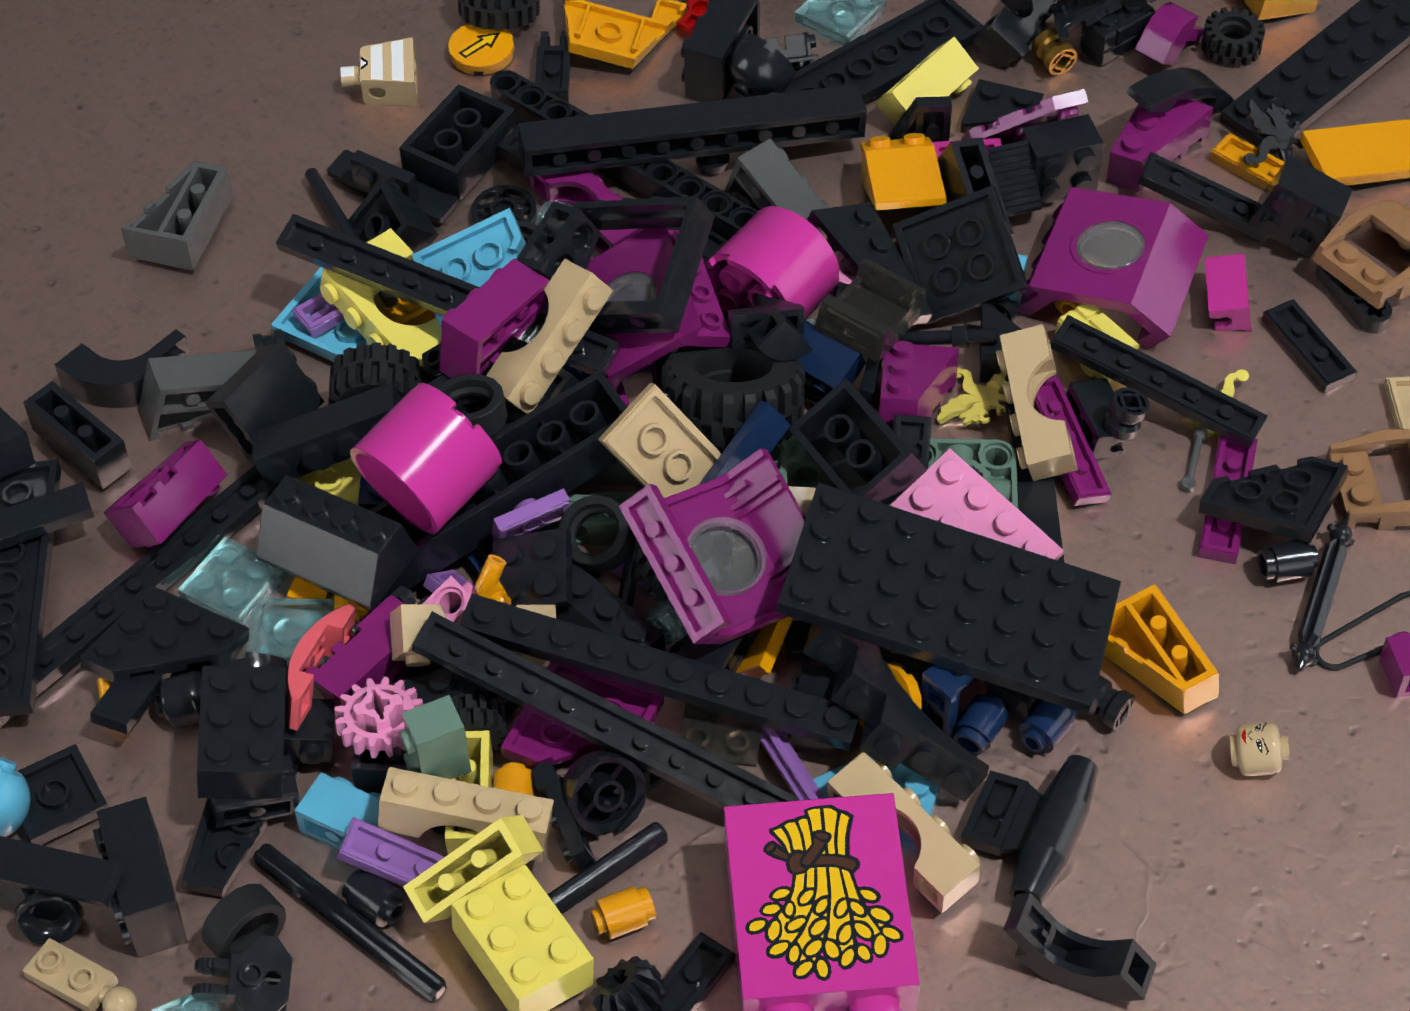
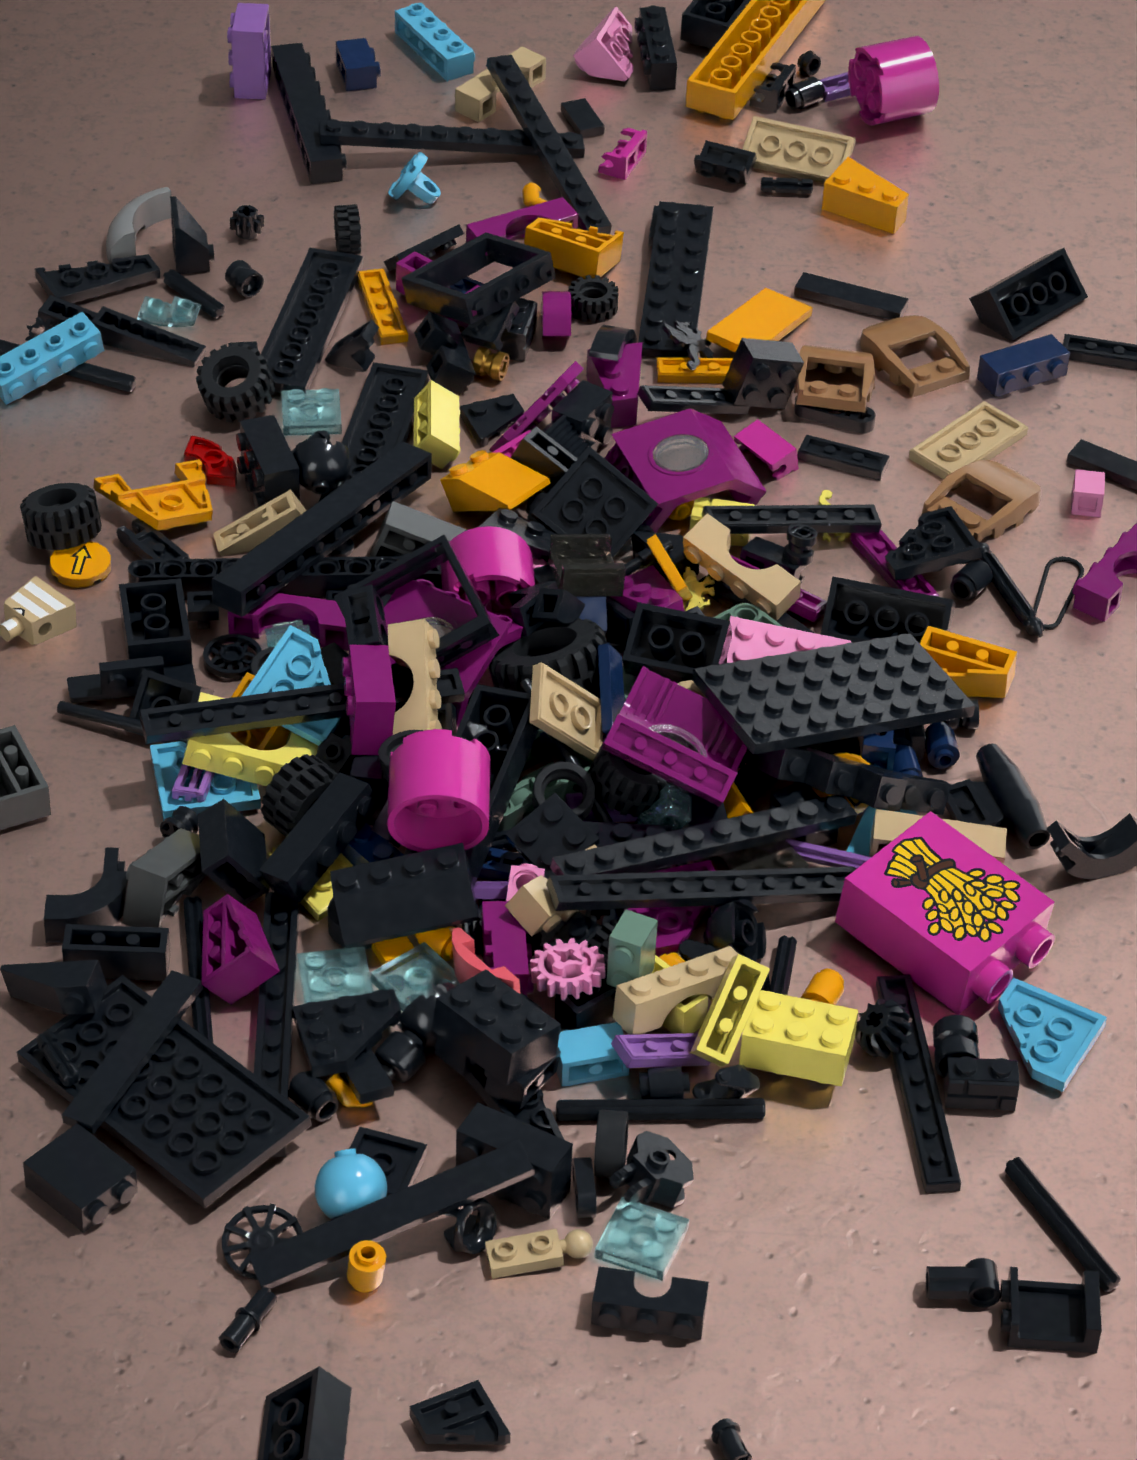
camera: 45 degrees left, 10 degrees down
light orange arm [475,554,511,605] -> none
medium lavender plate [492,488,570,539] -> none
black wing [888,96,952,142] -> none
dark grey hinge [1180,427,1208,493] -> none
tan head [1230,722,1290,776] -> none
none -> black axle [183,896,213,1043]
none -> tan slope [213,490,307,556]
none -> black brick [288,1071,339,1122]
none -> black beam [572,1157,597,1218]
none -> light orange tile [646,534,693,602]
none -> black helmet [692,1065,760,1098]
none -> black slope [821,576,956,643]

